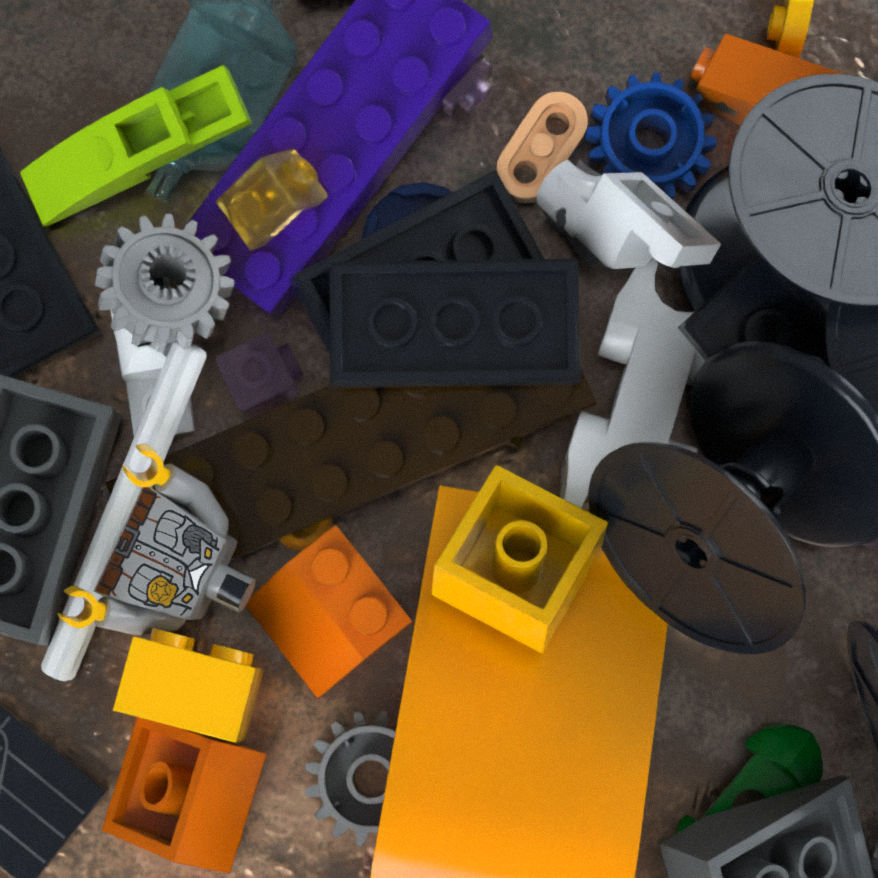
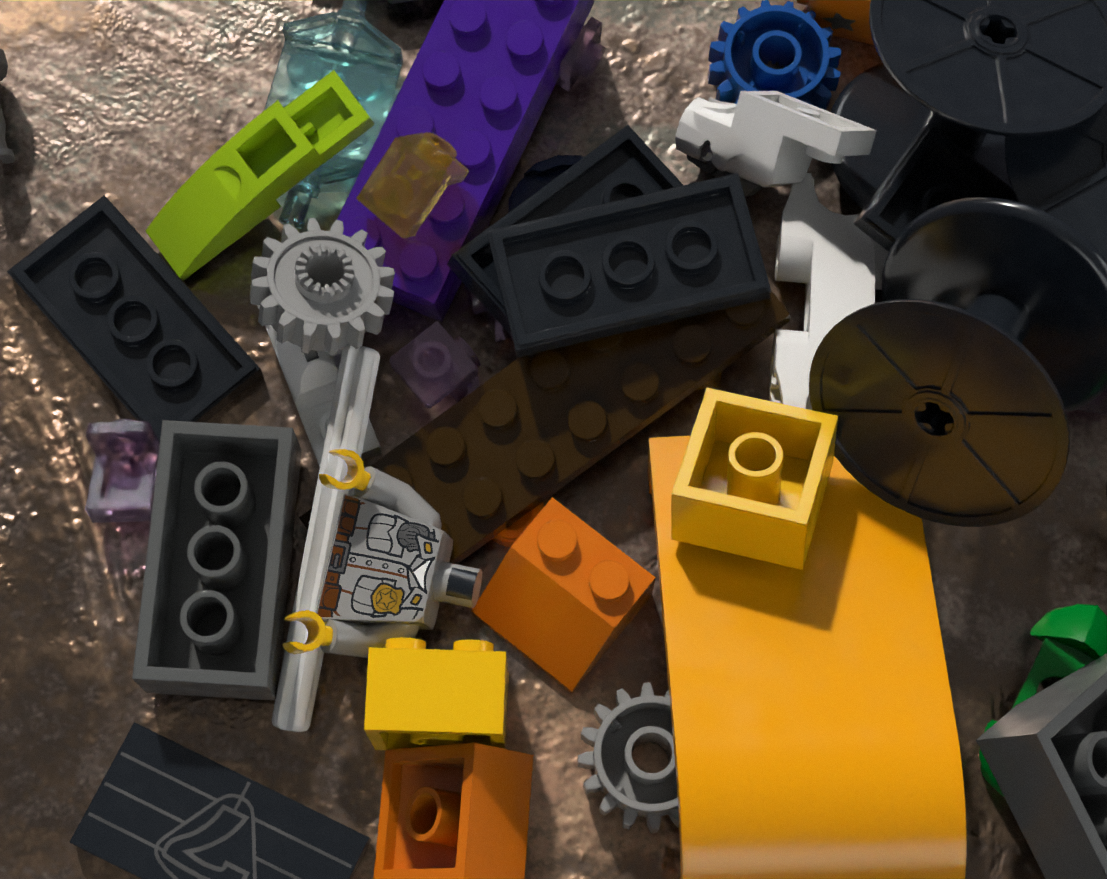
camera: 10 degrees left, 10 degrees down
light nougat plate [496,92,588,203] -> none

